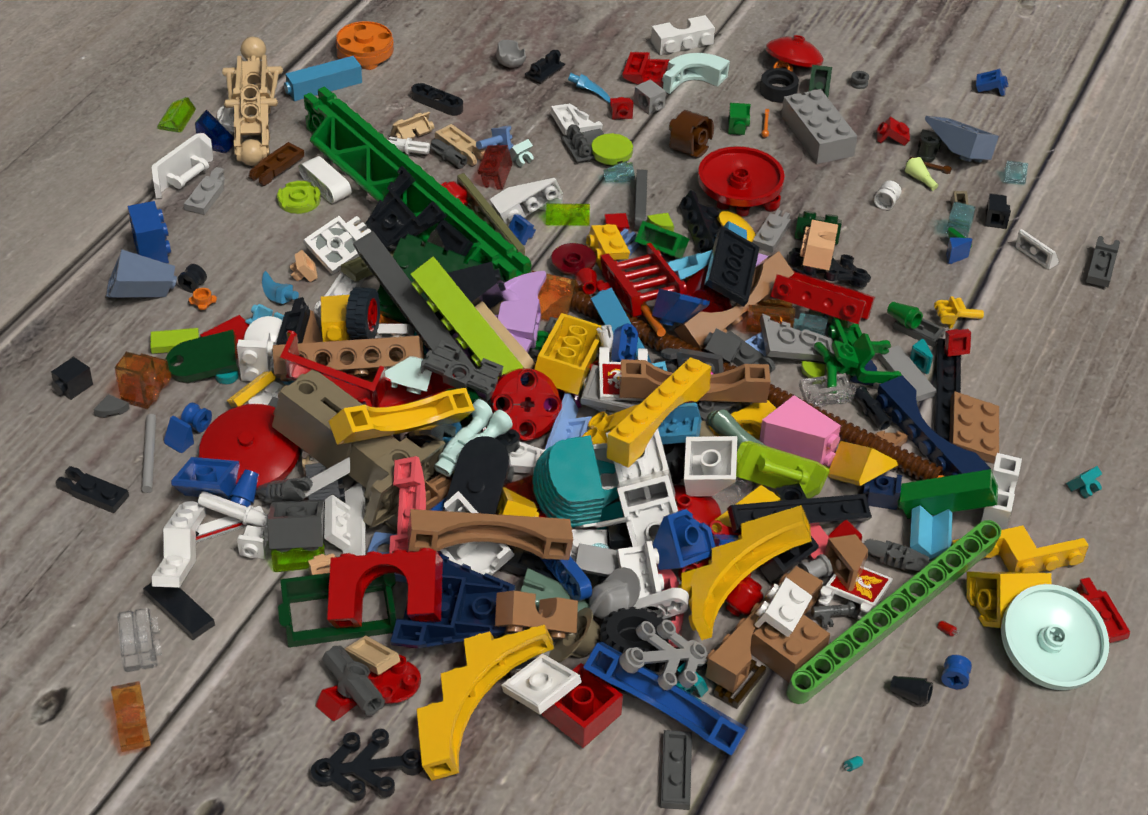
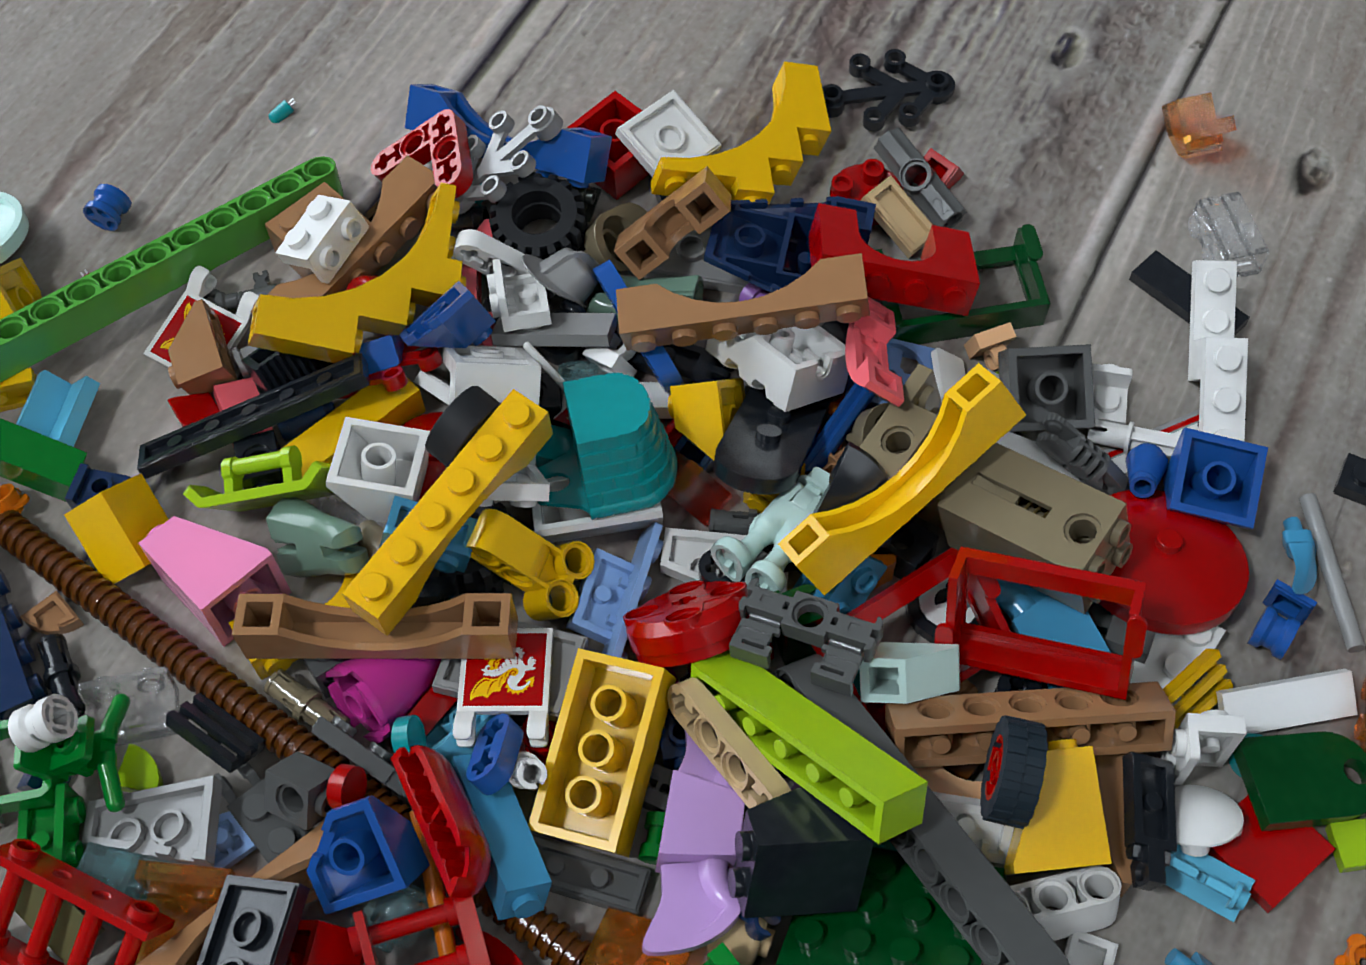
camera: 175 degrees left, 15 degrees up
dark grey tile [661,730,692,810] -> none
dark grey hinge [863,539,930,572] -> none
black cone [890,675,933,705] -> none
none -> white wheel [8,694,78,752]
none -> black tile [165,693,265,773]
none -> red tile [326,764,367,809]
none -> red beam [370,109,474,198]
none -> teal tile [391,715,426,753]
none -> red brick [391,745,491,898]
none -> black tyre [425,386,501,467]
none -> white tile [1216,669,1358,734]
none -> dark azure bar [1282,517,1317,594]

